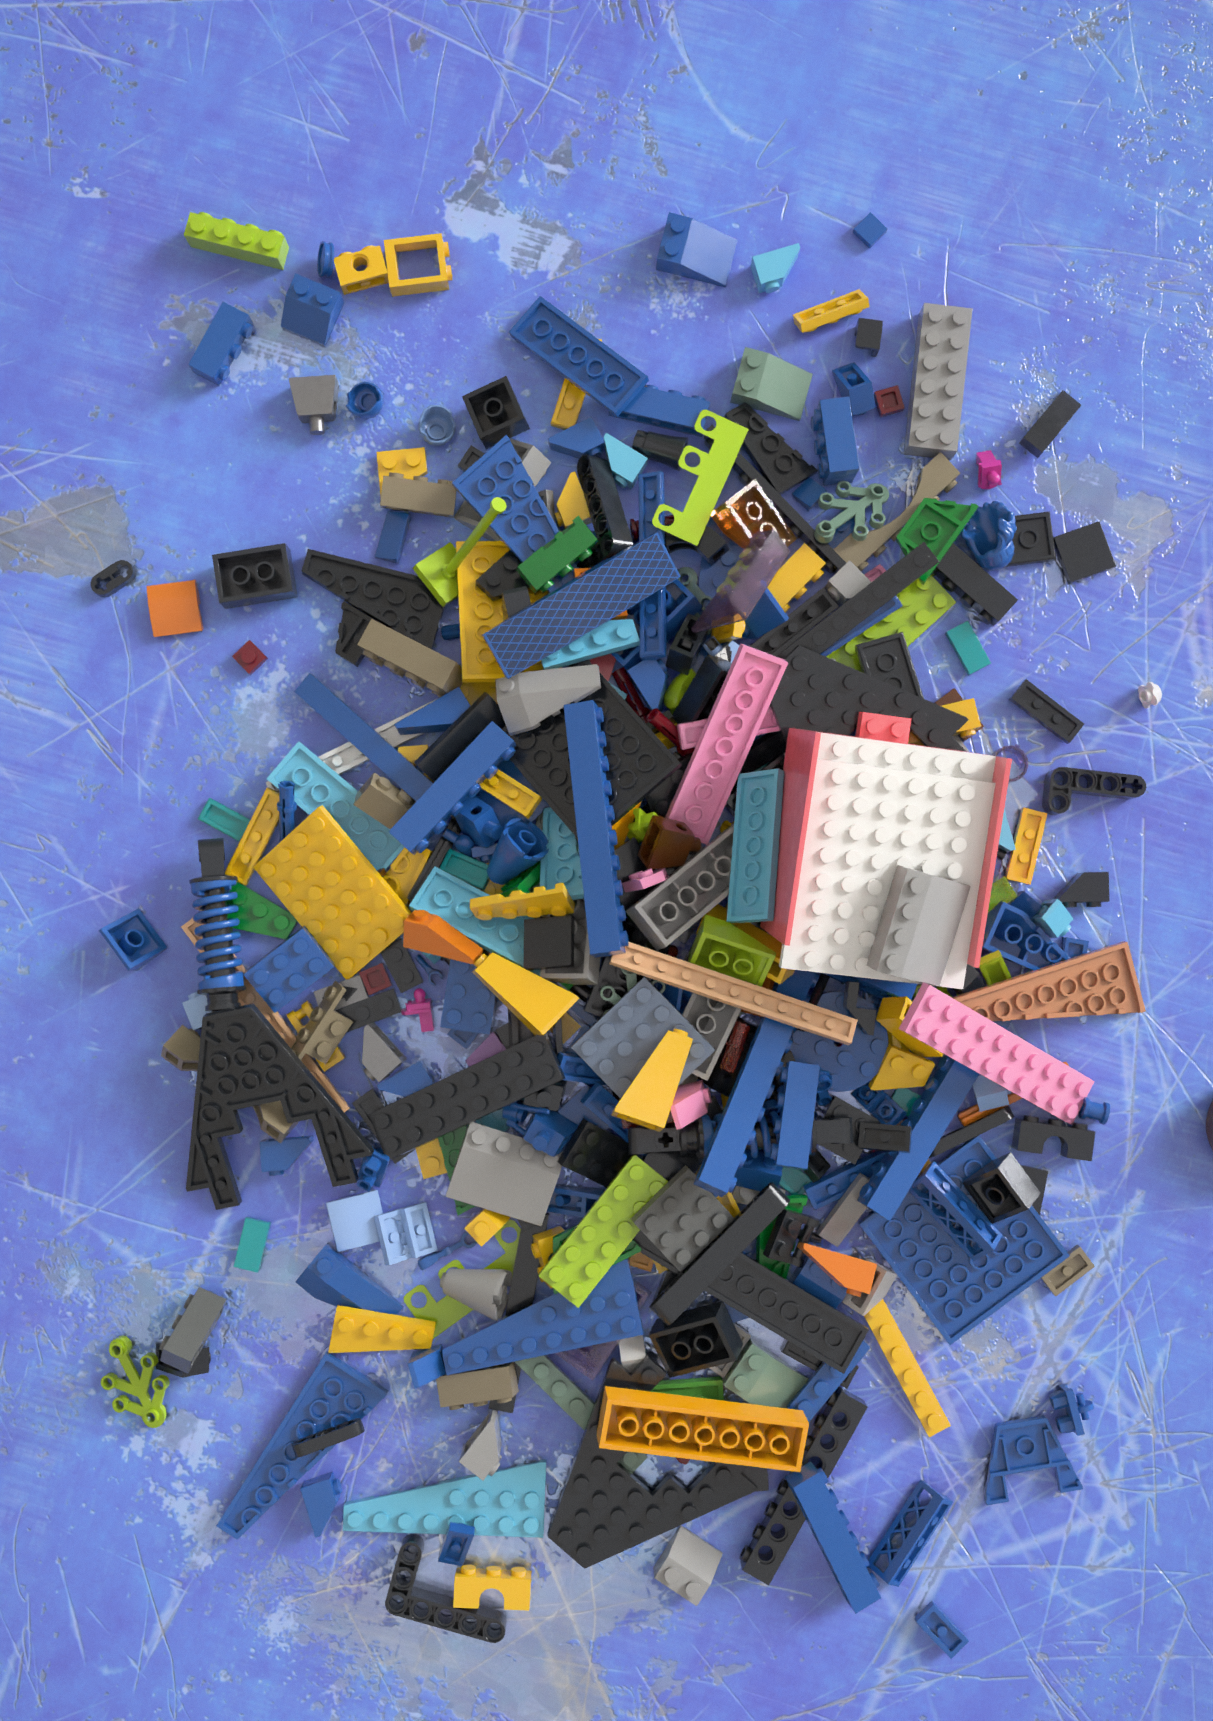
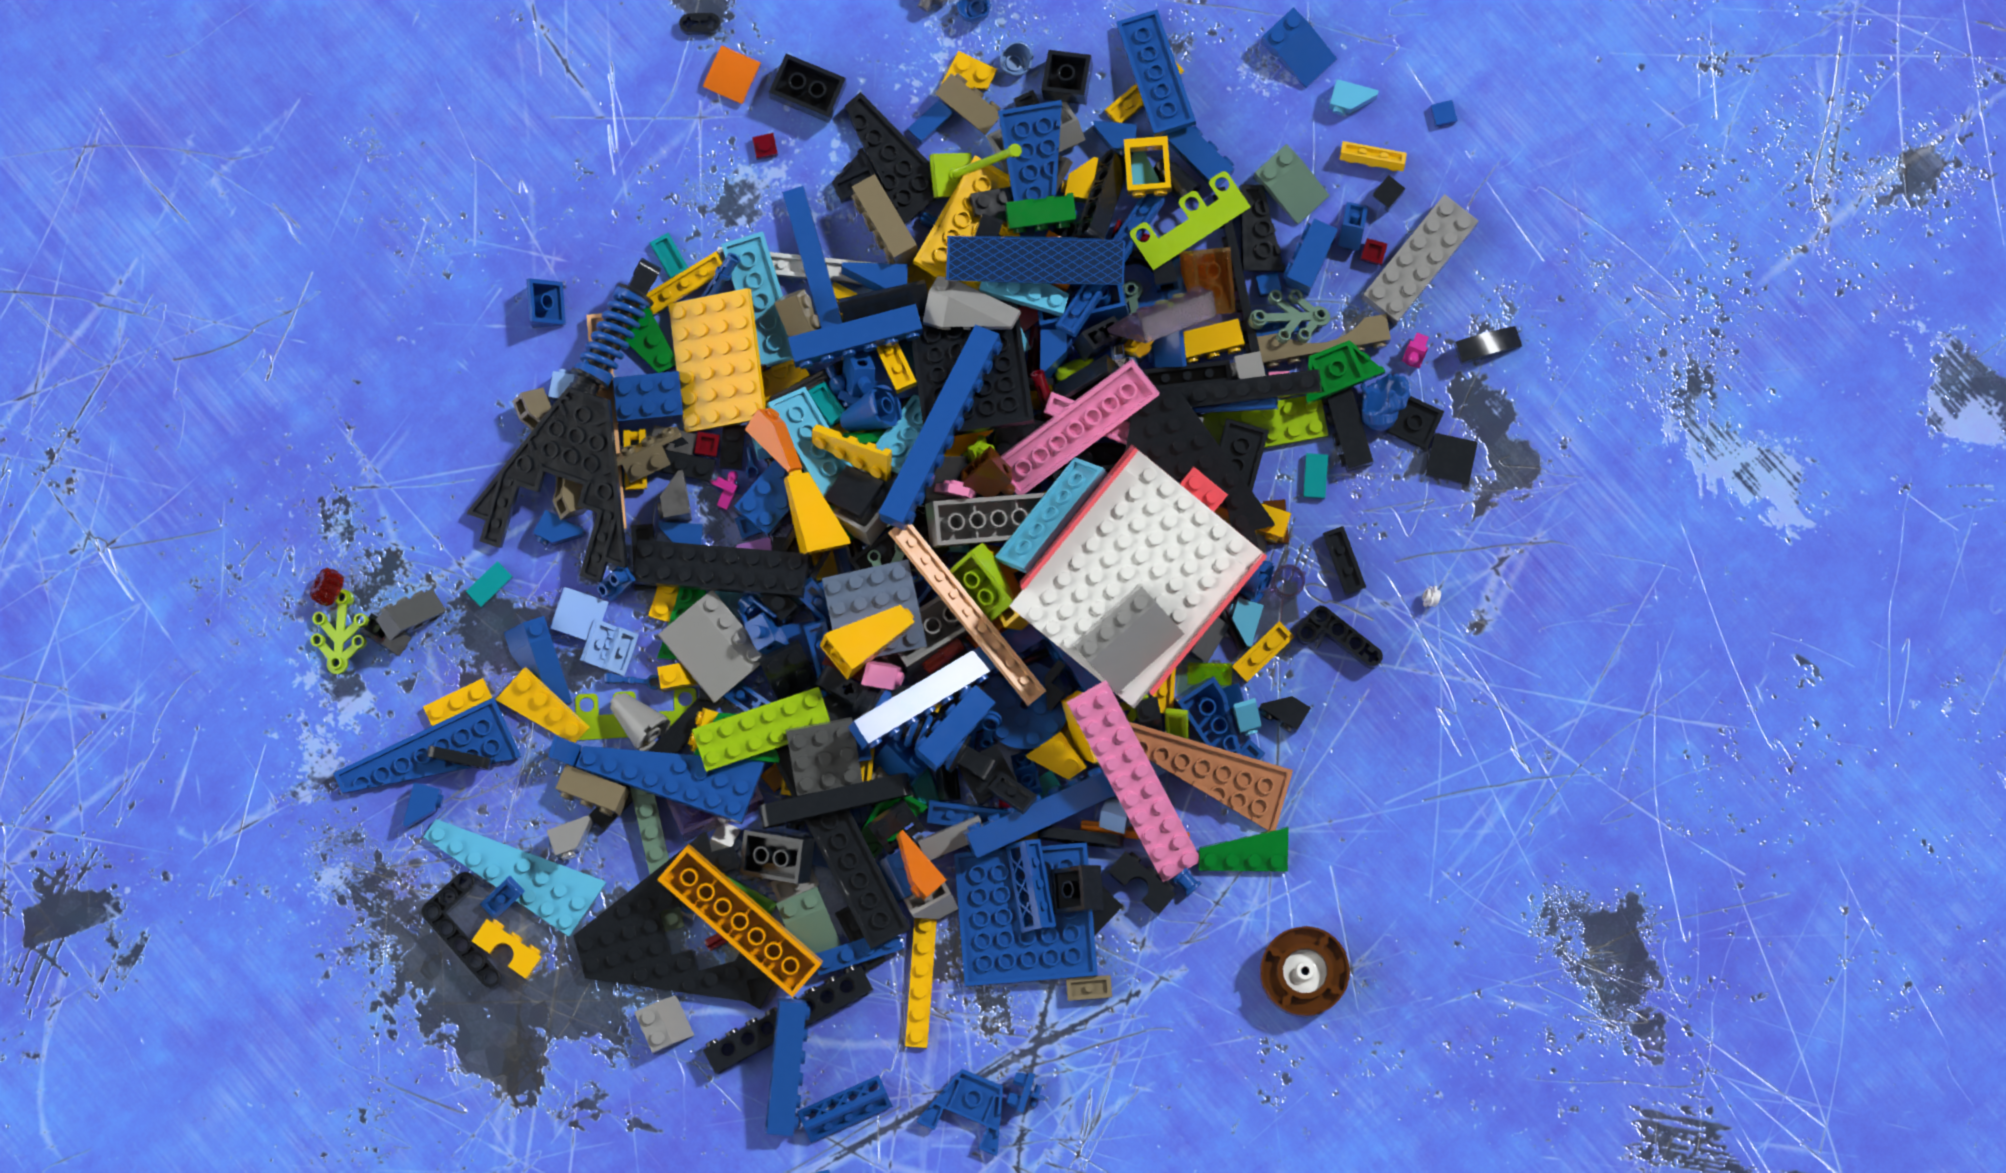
camera: 35 degrees right, 5 degrees down
none -> clear red gear [310,568,344,606]
none -> yellow plate [423,678,492,726]
none -> yellow window [1124,136,1172,198]
none -> green wing [1199,826,1289,871]

